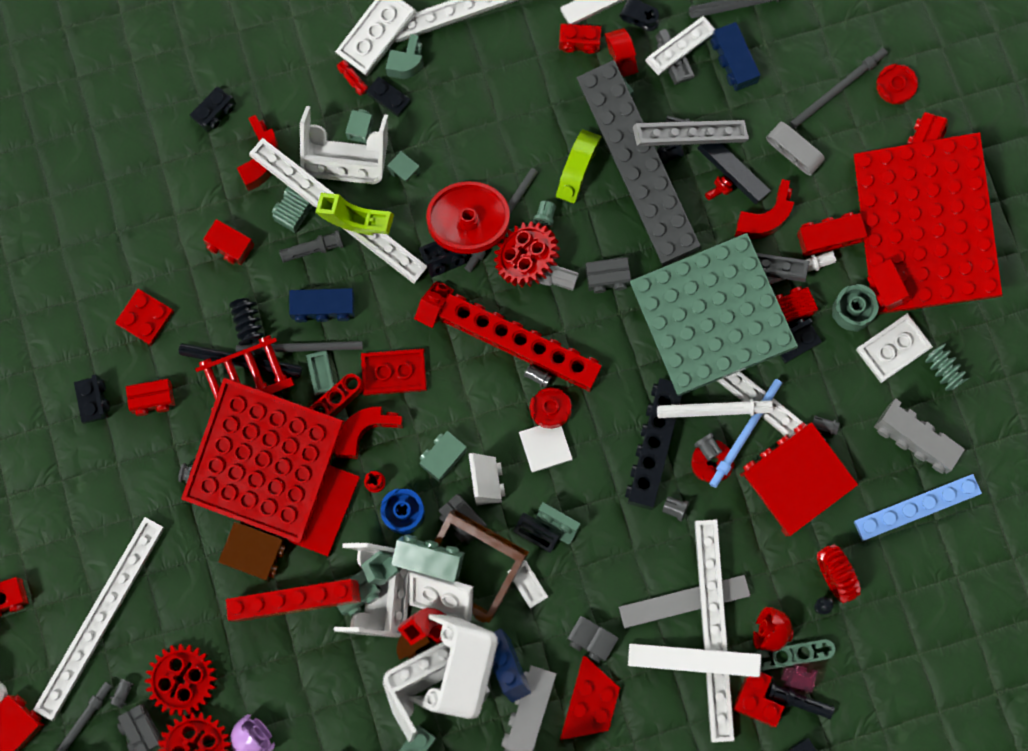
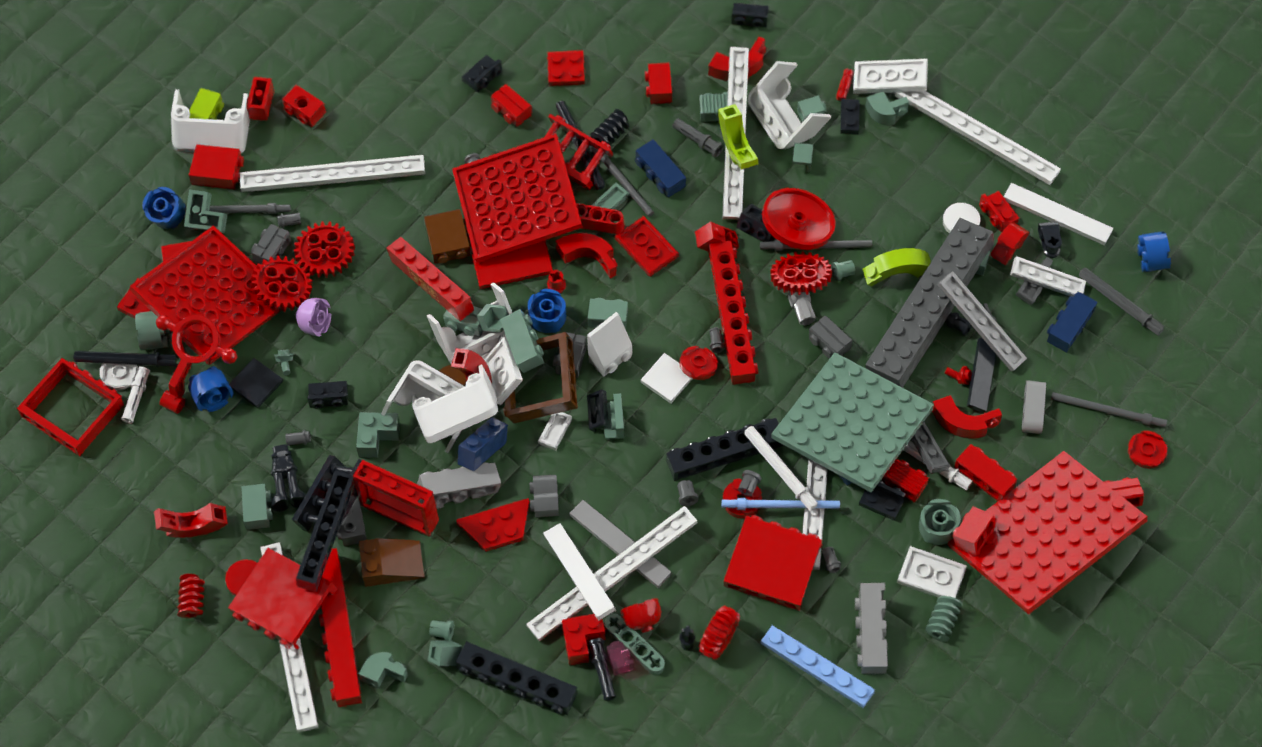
camera: 55 degrees right, 15 degrees down
none -> white tile [943,203,980,233]

